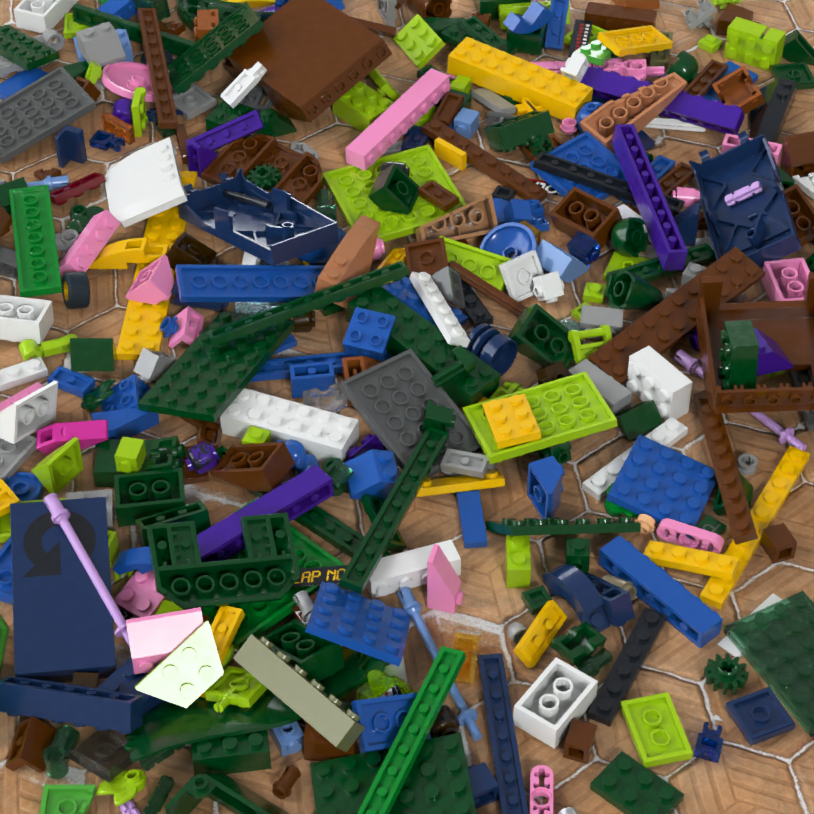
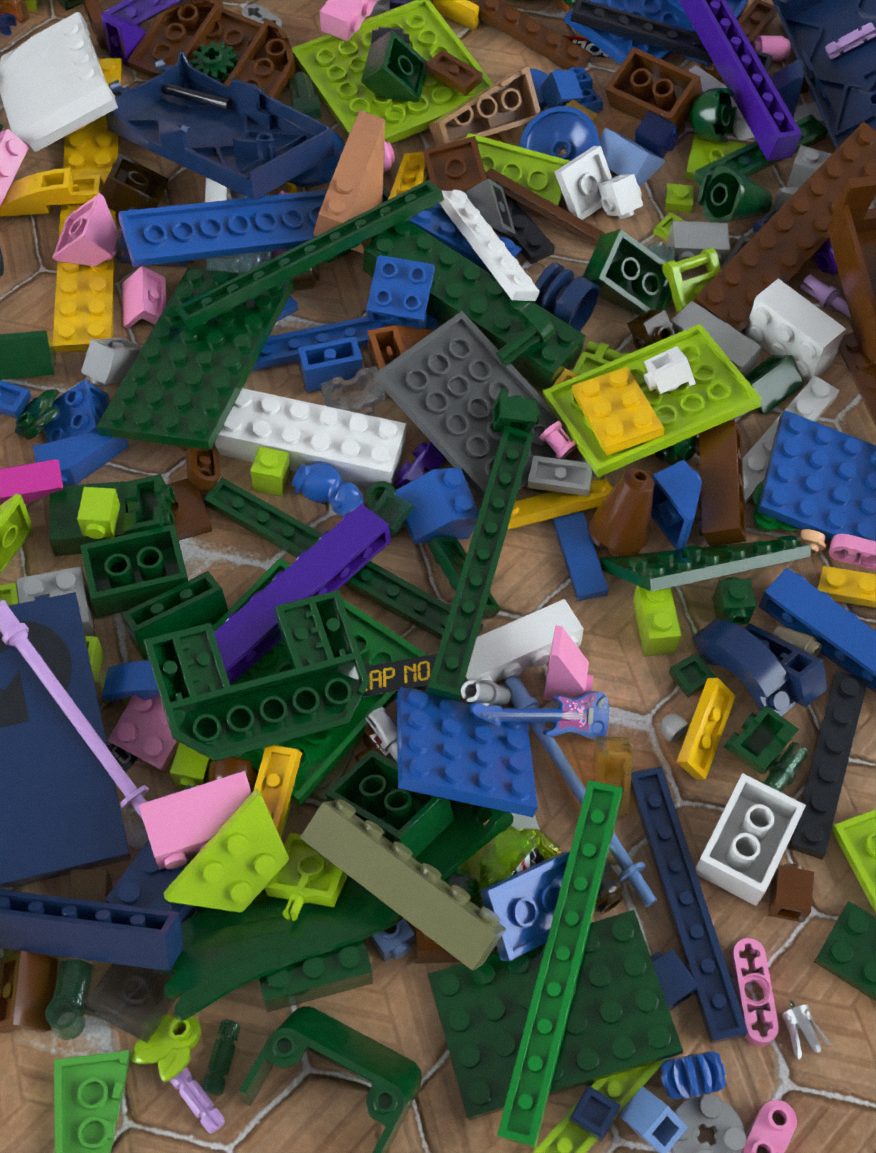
camera: 10 degrees left, 15 degrees up
blue plate [160,316,179,338] -> none
dark purple head [185,442,219,475] -> none
reddish brown slope [210,442,295,492] -> none
reddish brown pin [272,765,301,799] -> none
black tile [492,185,516,201] -> none
none -> light grey pin [461,680,511,706]
none -> blue piece [470,691,610,739]
none -> bright pink bush [539,421,577,459]
none -> reddish brown cone [588,469,654,556]
none -> white brick [644,346,696,394]
none -> reddish brown brick [695,420,746,546]

